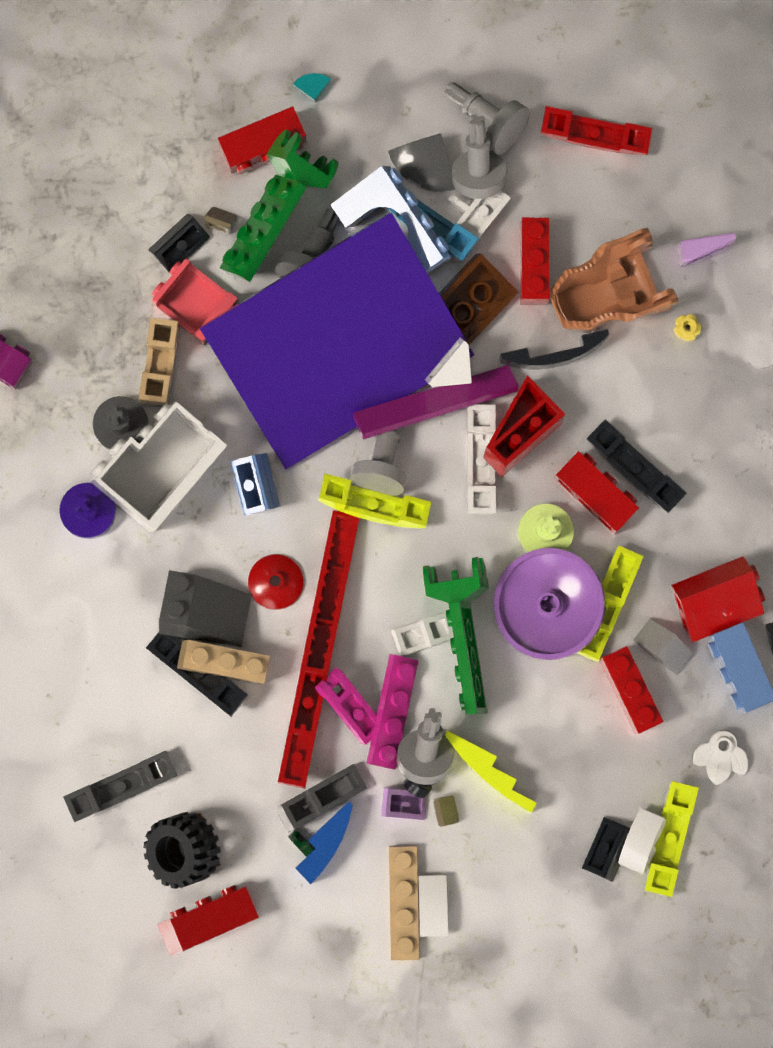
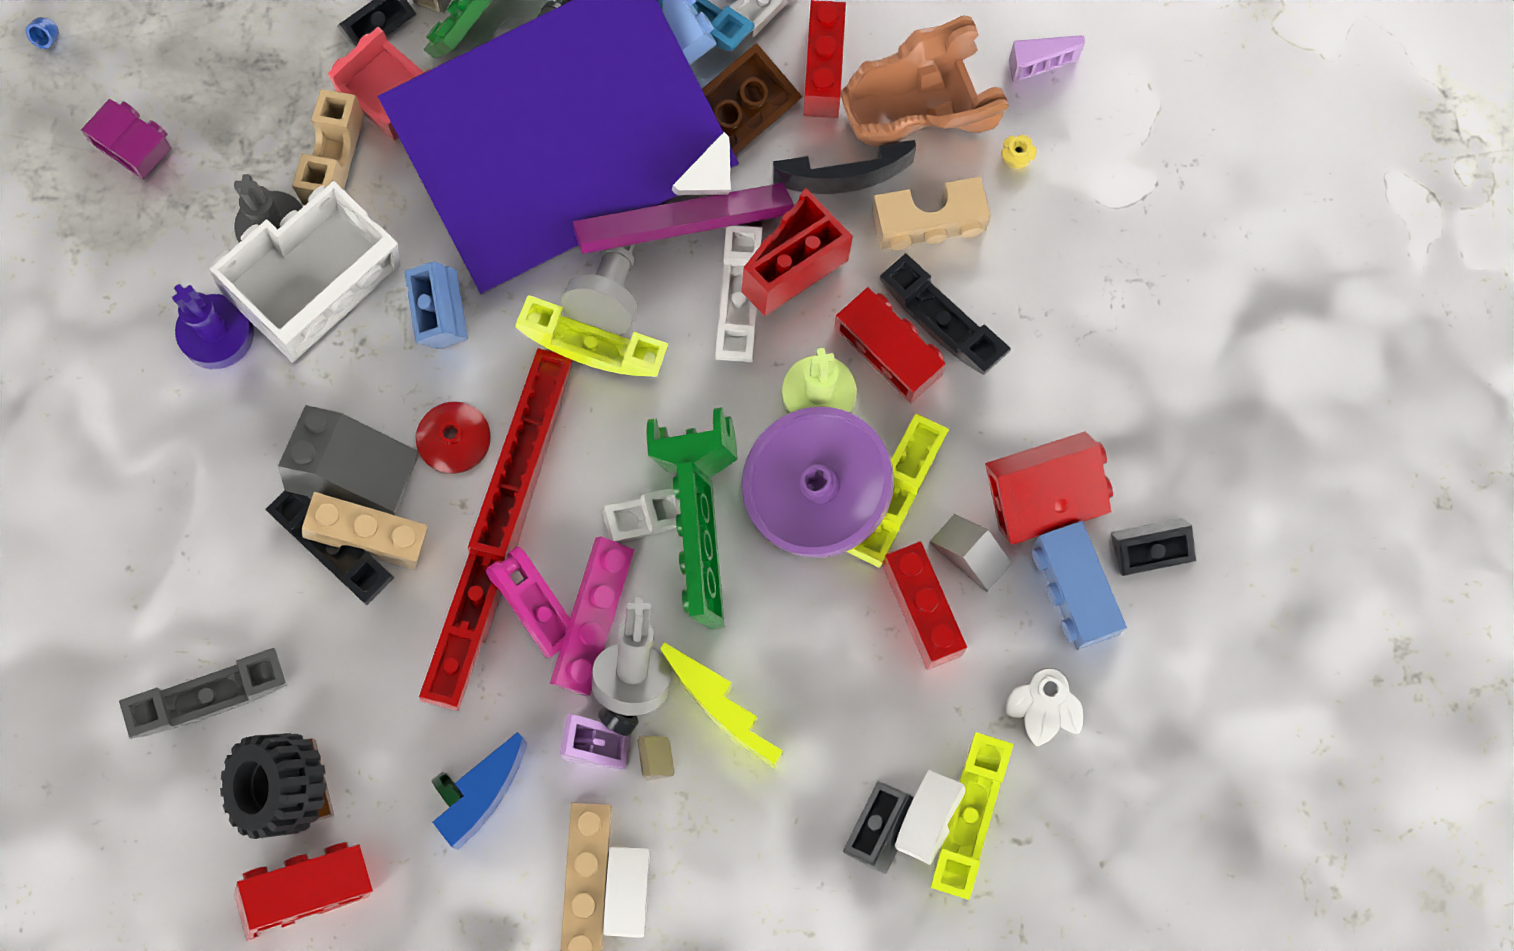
camera: 10 degrees right, 10 degrees down
dark grey slope [275,764,367,833] -> none
none -> tan arch [872,176,991,251]

